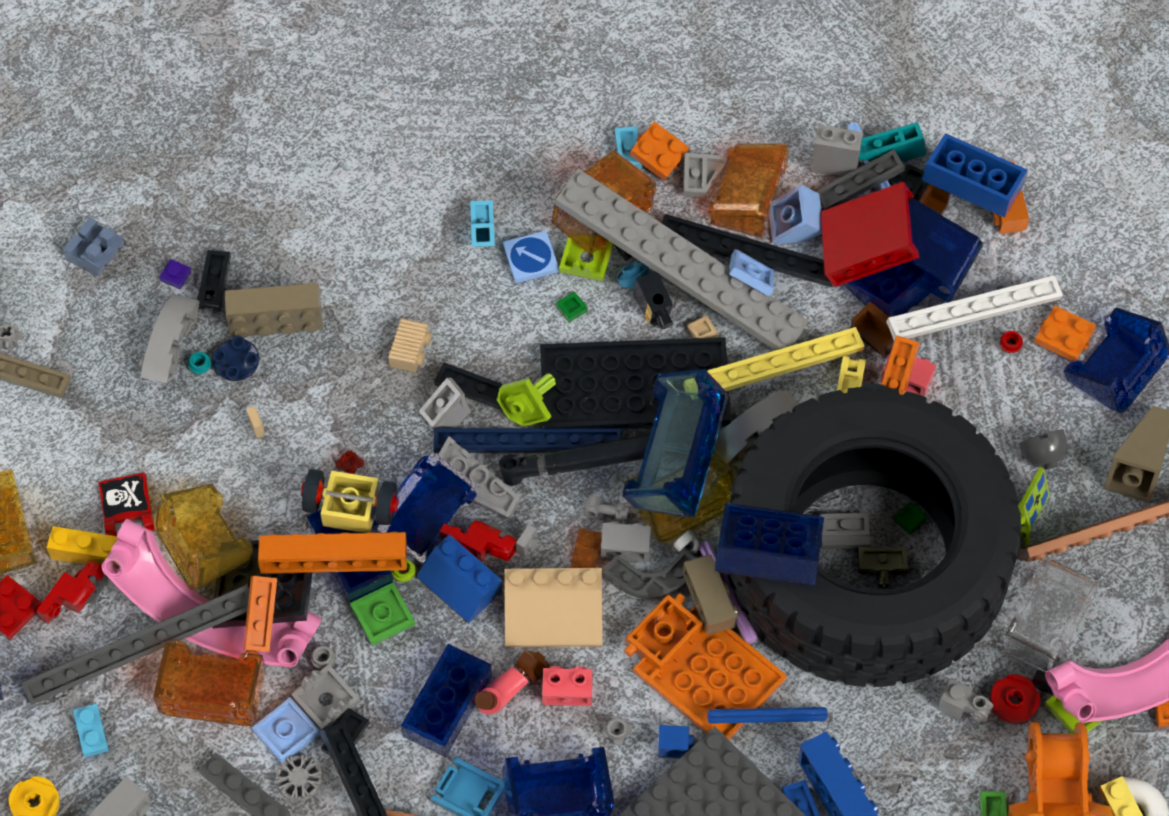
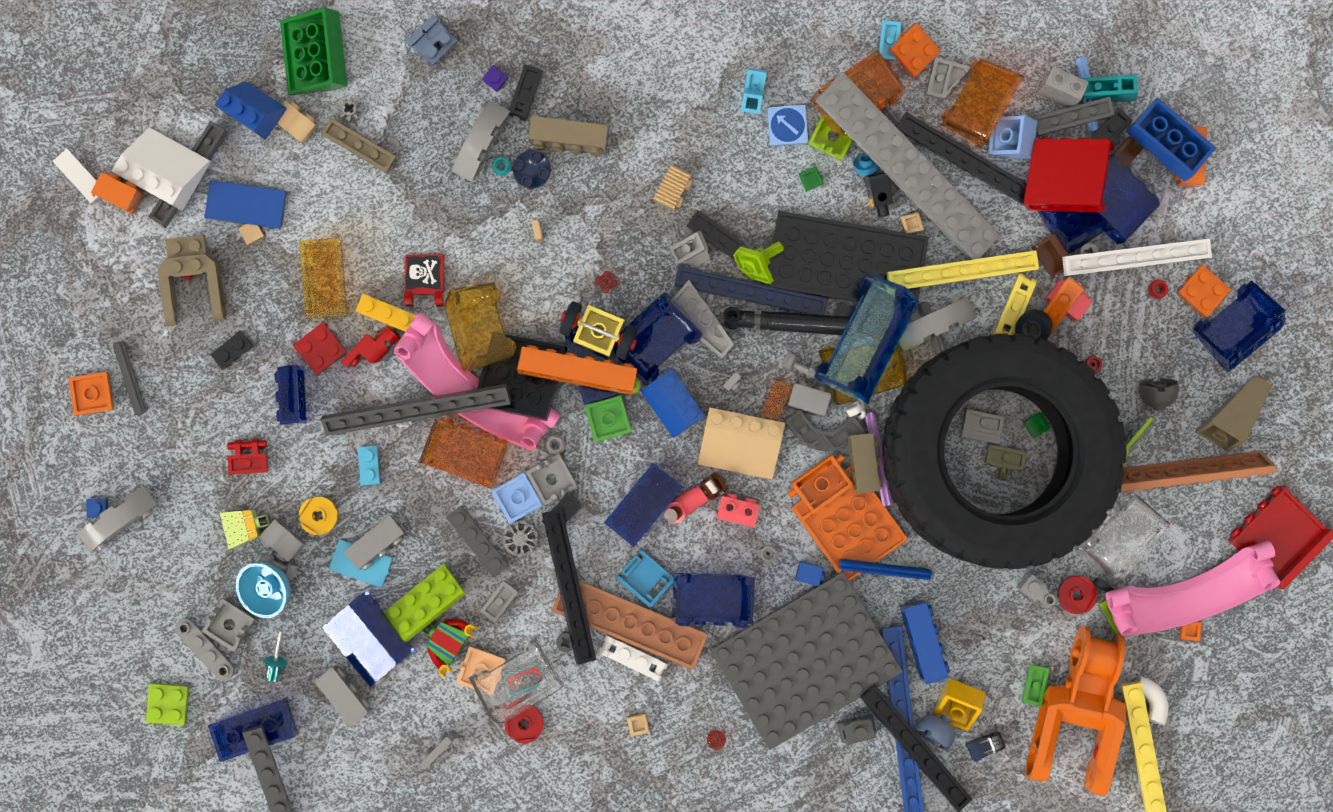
camera: 10 degrees right, 25 degrees up
orange plate [243,576,277,652] -> none
red plate [440,520,518,562] -> none
clear blue slope [715,503,824,585] -> none
light blue tile [729,249,774,296] -> none

